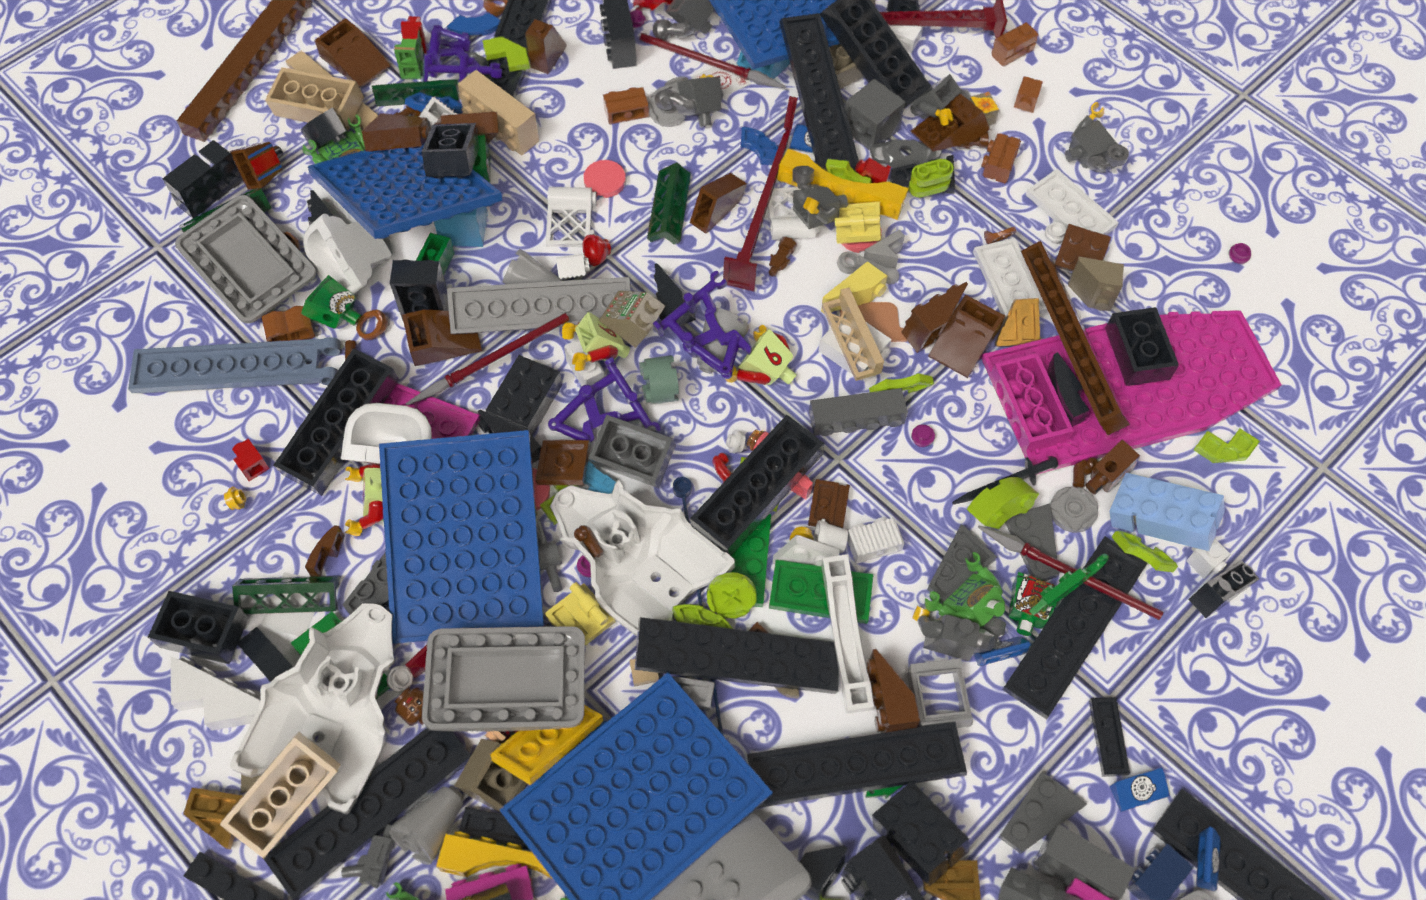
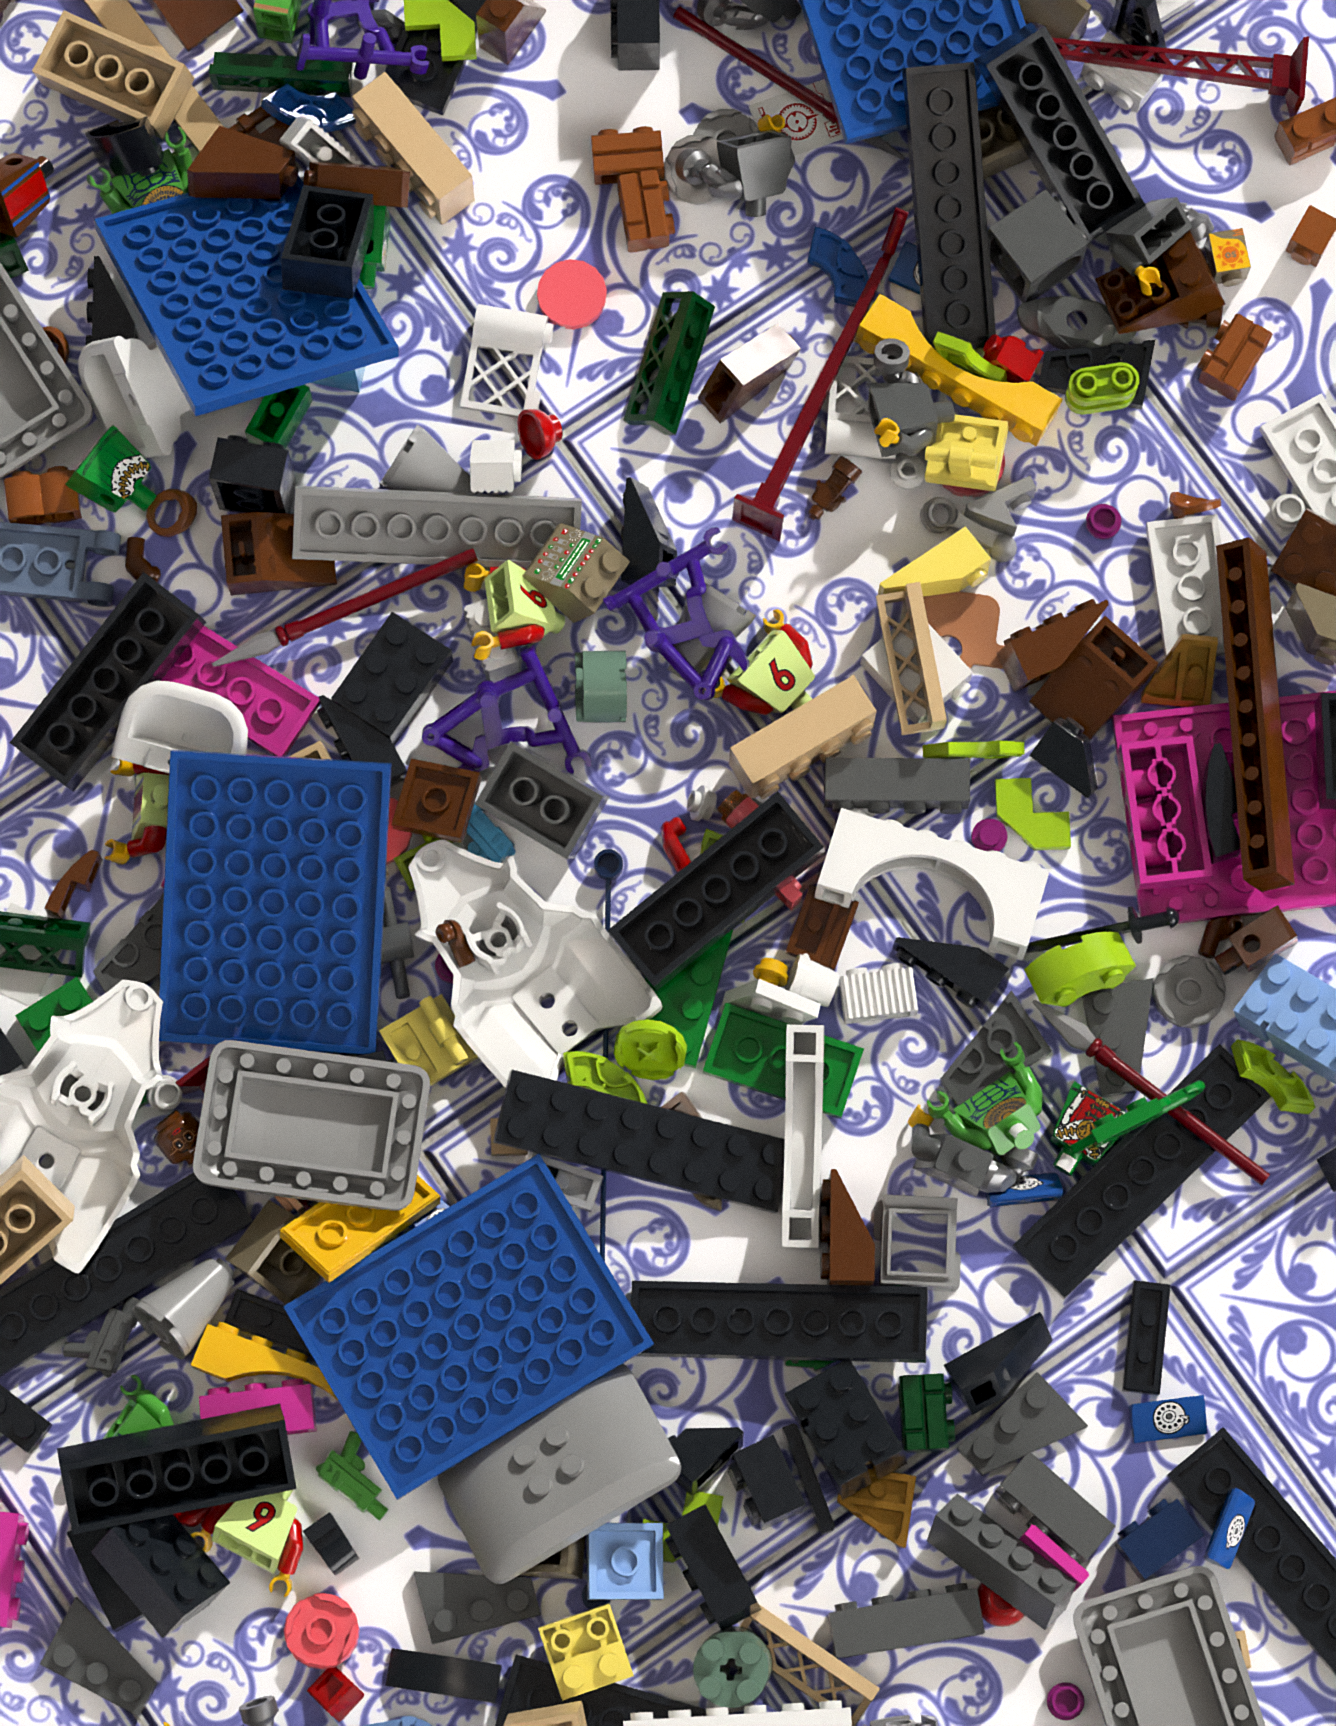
camera: 10 degrees right, 15 degrees up
none -> dark orange brick [617,169,675,253]
none -> tan brick [729,675,877,799]
none -> white arch [814,808,1050,961]
none -> white plate [890,455,926,490]
none -> black slope [892,937,1009,1010]
none -> dark green brick [898,1373,955,1453]
none -> black slope [943,1312,1053,1415]
none -> lime tile [994,778,1071,851]
none -> black slope [1029,717,1098,798]
none -> magenta plate [1086,504,1121,539]

